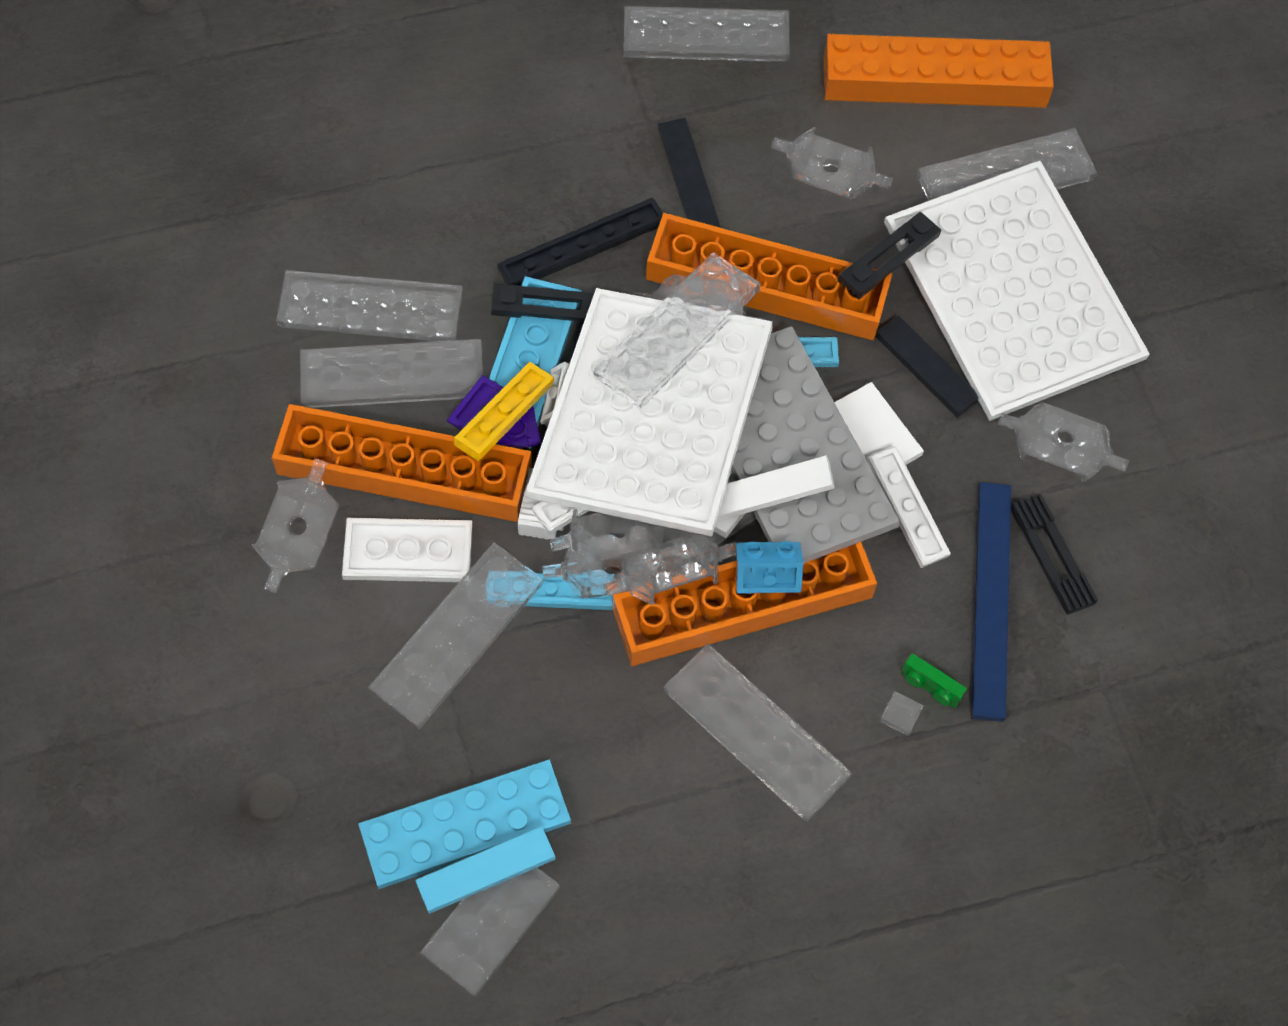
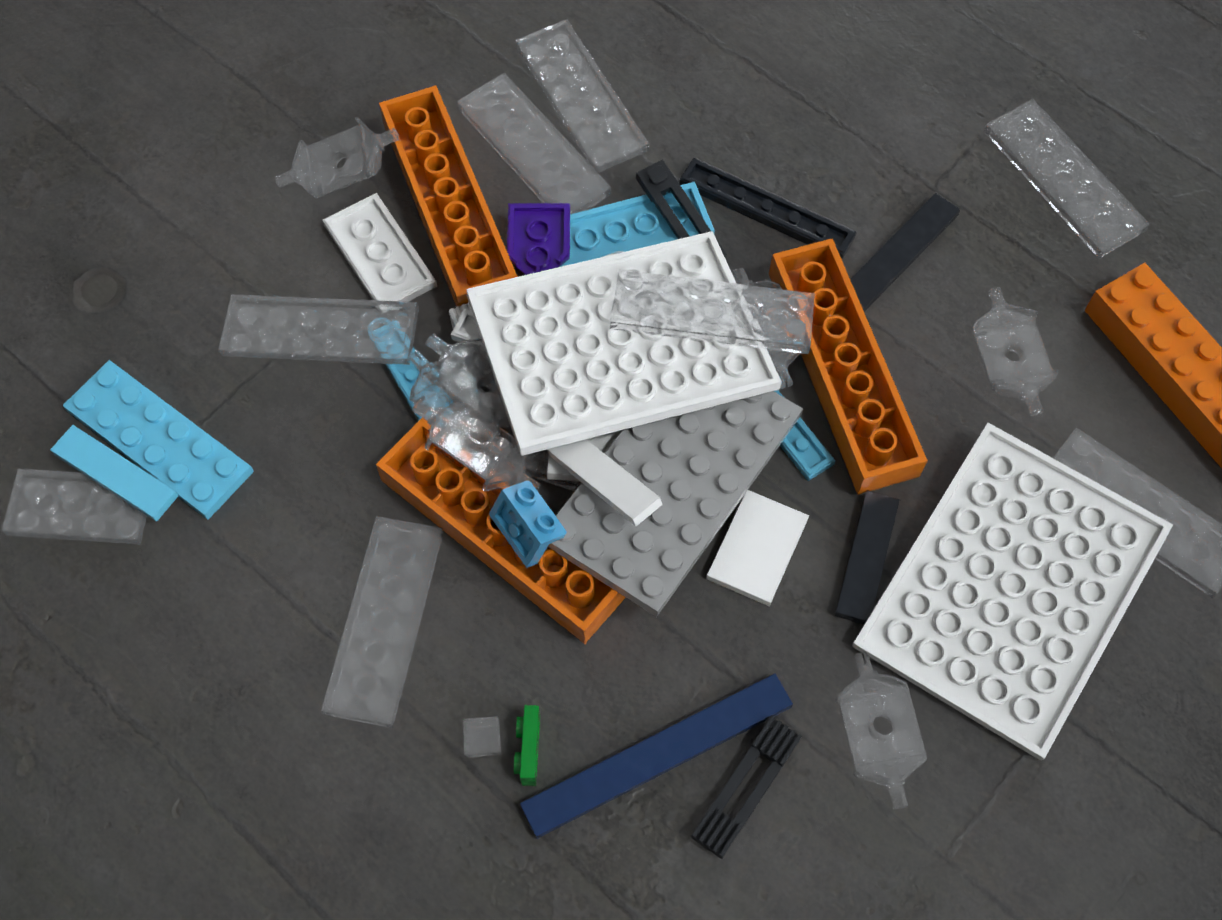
camera: 60 degrees right, 0 degrees up
yellow plate [454,361,554,461] -> none
black container [837,211,942,300] -> none
white tile [867,446,951,568] -> none

